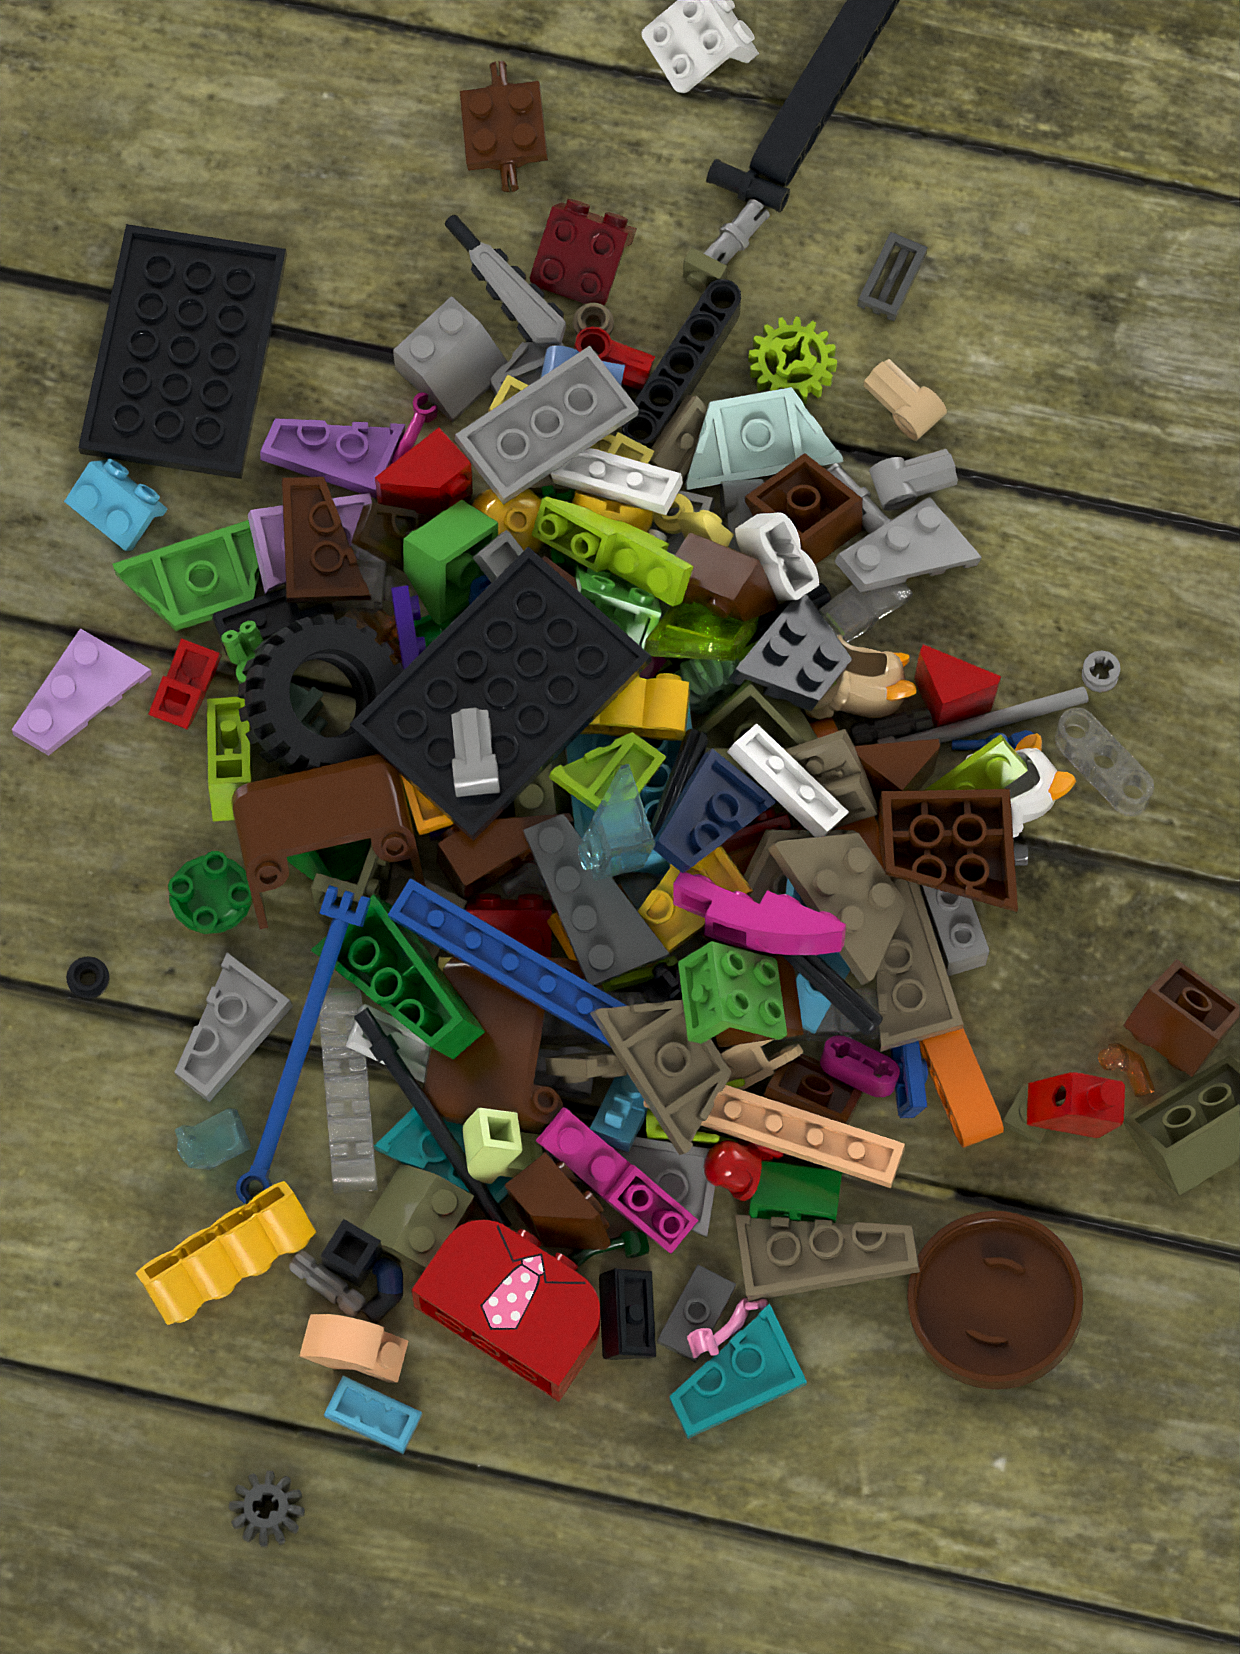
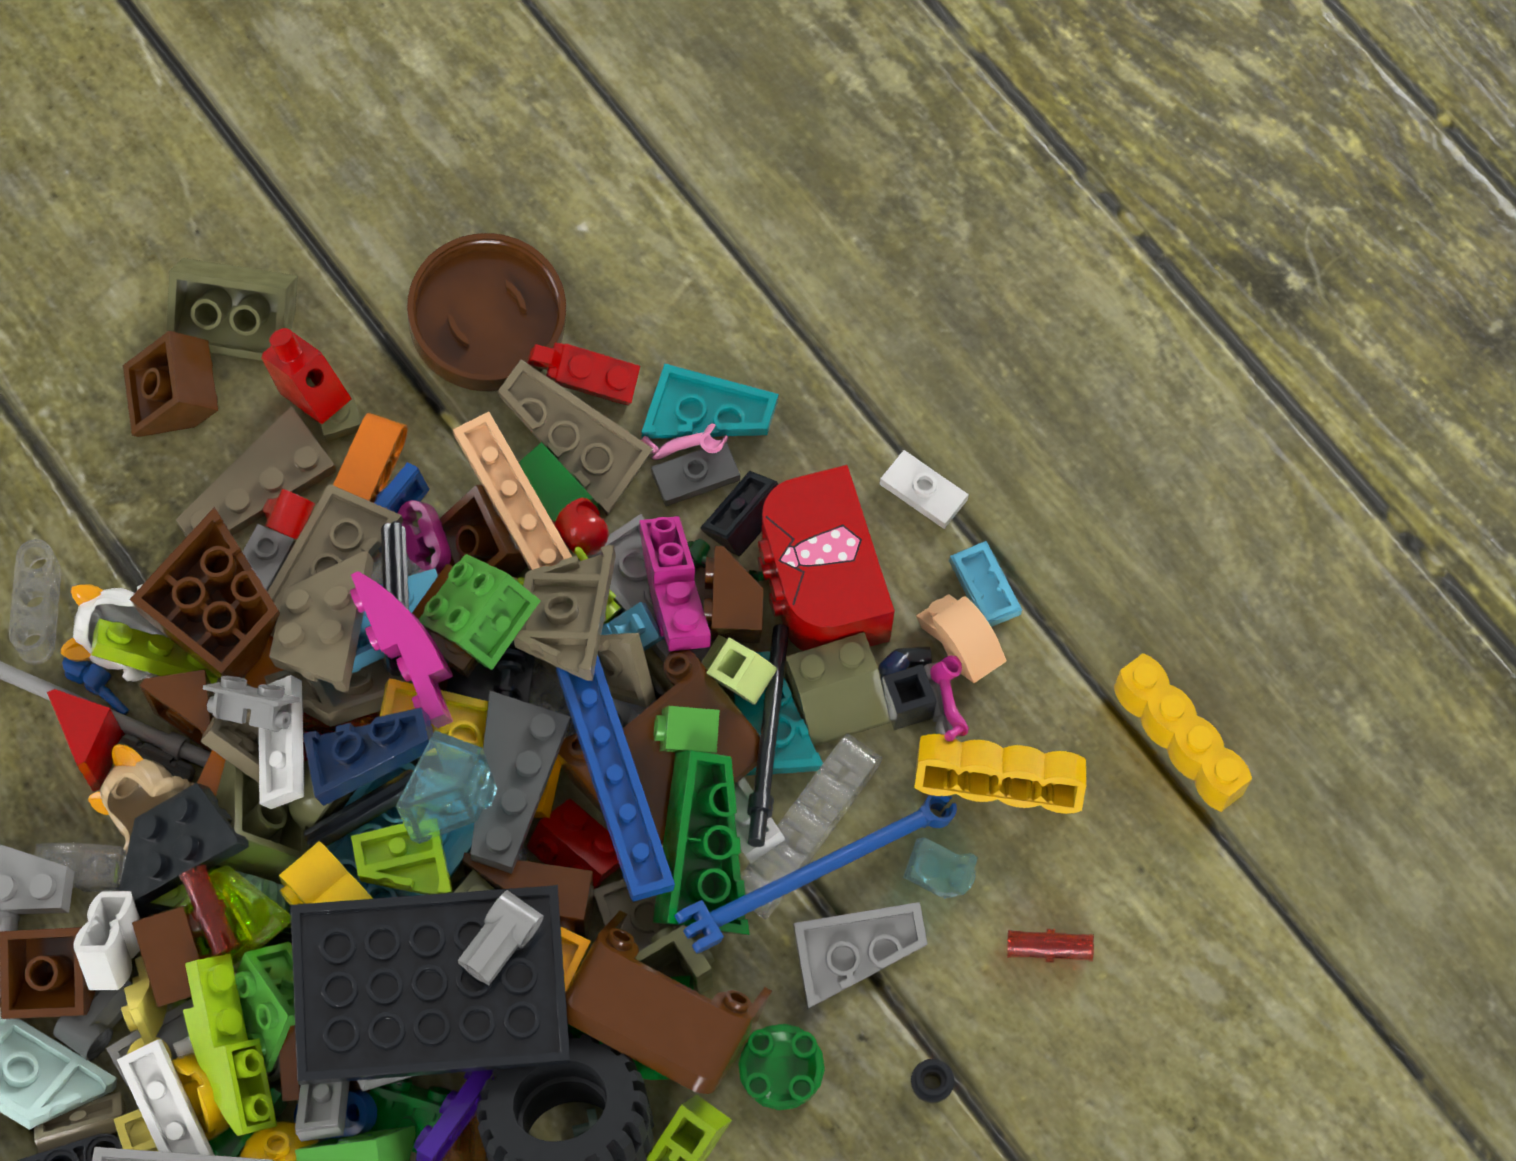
camera: 140 degrees left, 5 degrees down
dark grey gear [229,1471,305,1548] -> none
clear orange arm [1098,1043,1155,1097] -> none
none -> dark tan wing [176,405,336,537]
none -> clear red pin [179,865,239,957]
none -> light grey hinge [203,676,300,732]
none -> red piece [262,488,316,540]
none -> red hinge [527,342,640,406]
none -> bright green brick [654,706,720,754]
none -> white plate [880,450,969,529]
none -> dark pink piece [930,655,969,741]
none -> clear red pin [1007,928,1094,963]
none -> yellow brick [1114,653,1252,812]

